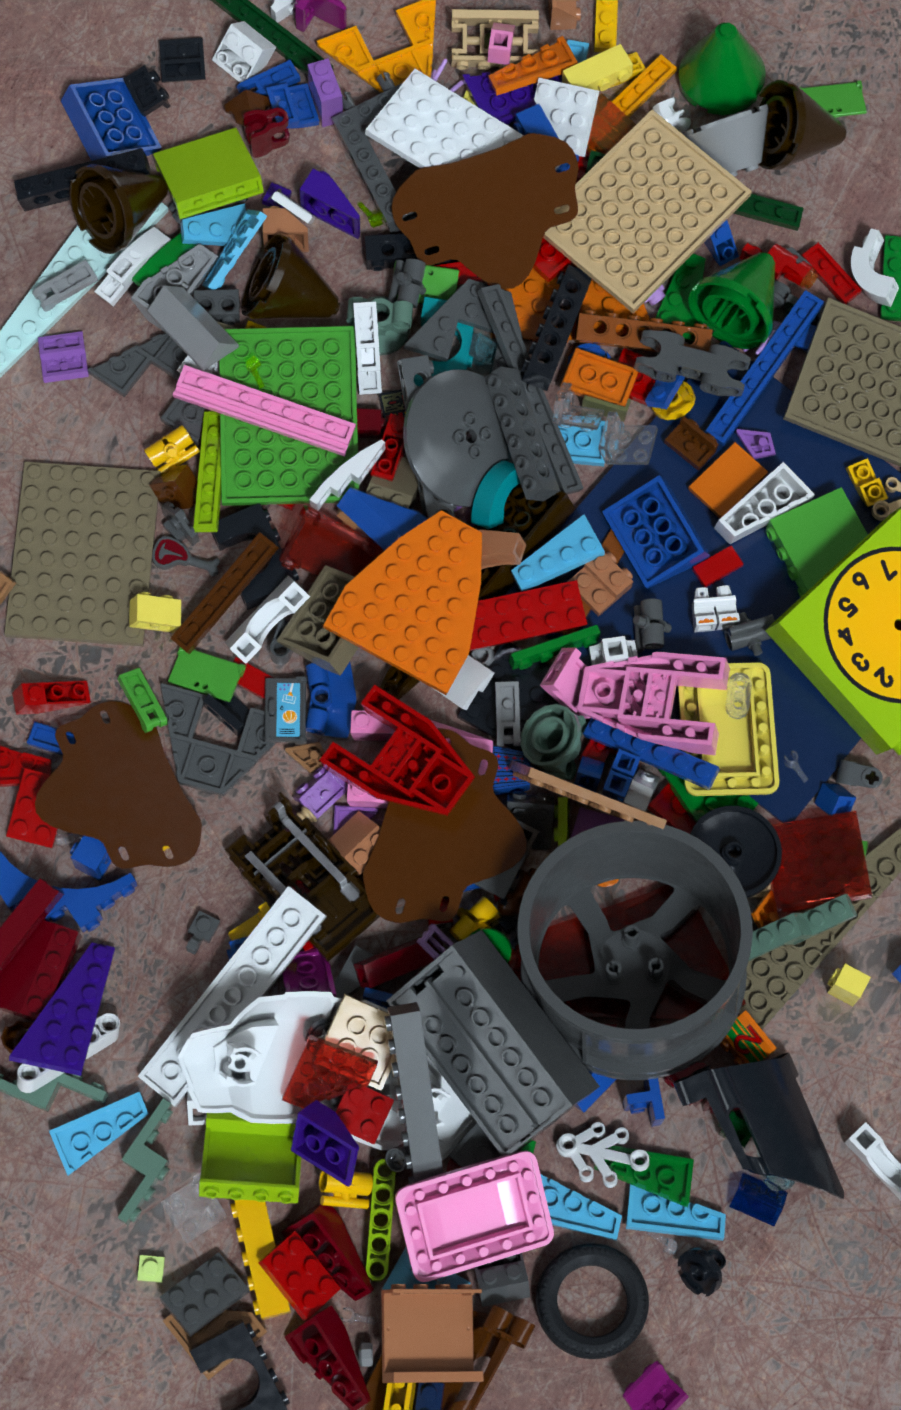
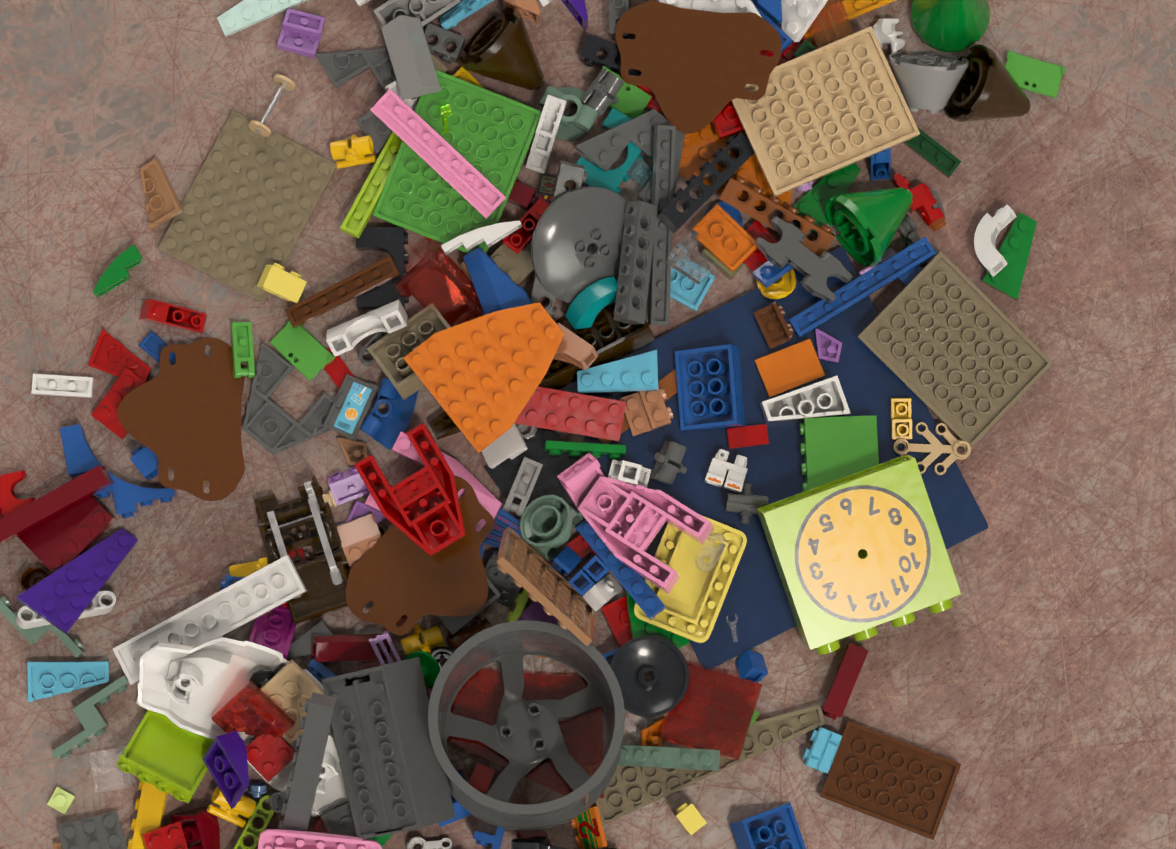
camera: 20 degrees right, 10 degrees up
reddish brown brick [149,464,198,509] -> none
dark grey piece [152,536,220,577] -> none
dark grey plate [162,501,199,546] -> none
dark grey plate [186,910,220,955] -> none
black panel [203,694,250,737] -> none
clear neon green hand [358,202,383,228] -> none
clear bracket [598,412,658,465] -> none
red plate [801,242,862,304] -> none
dark grey piece [836,759,883,788] -> none
none -> tan axle [248,74,296,137]
none -> medium blue plate [248,783,268,798]

